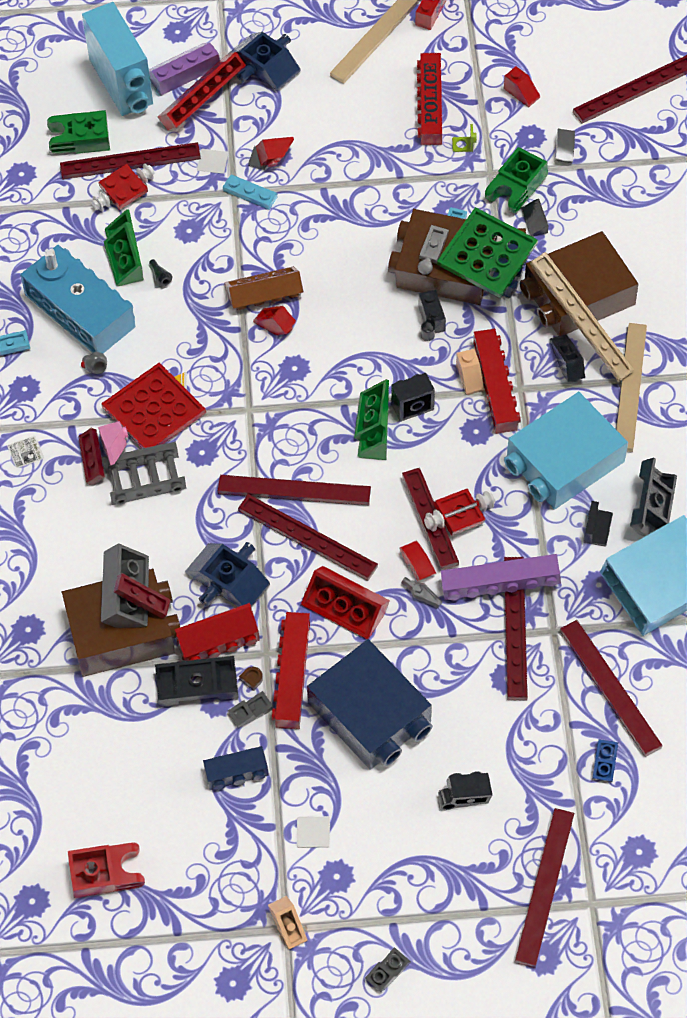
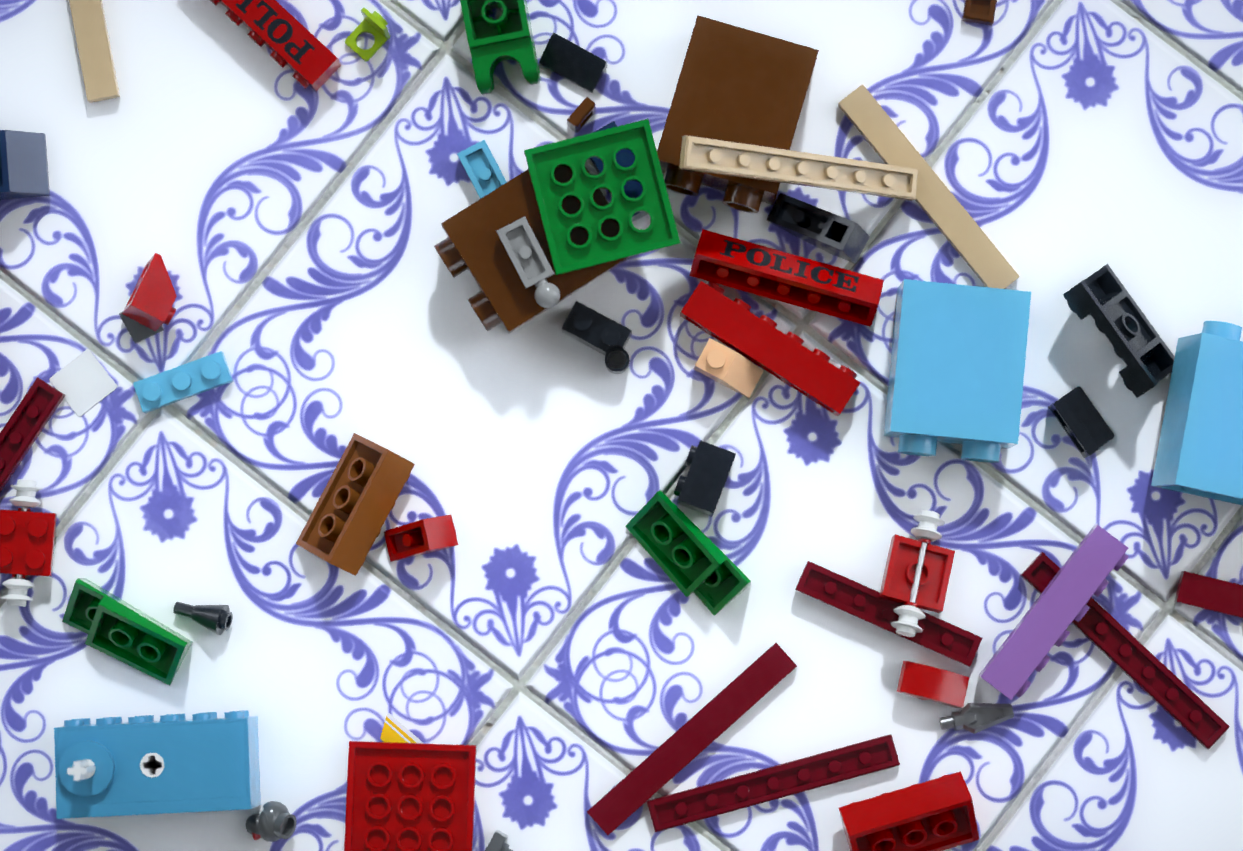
camera: 45 degrees left, 25 degrees up
none -> red brick [689,229,884,327]

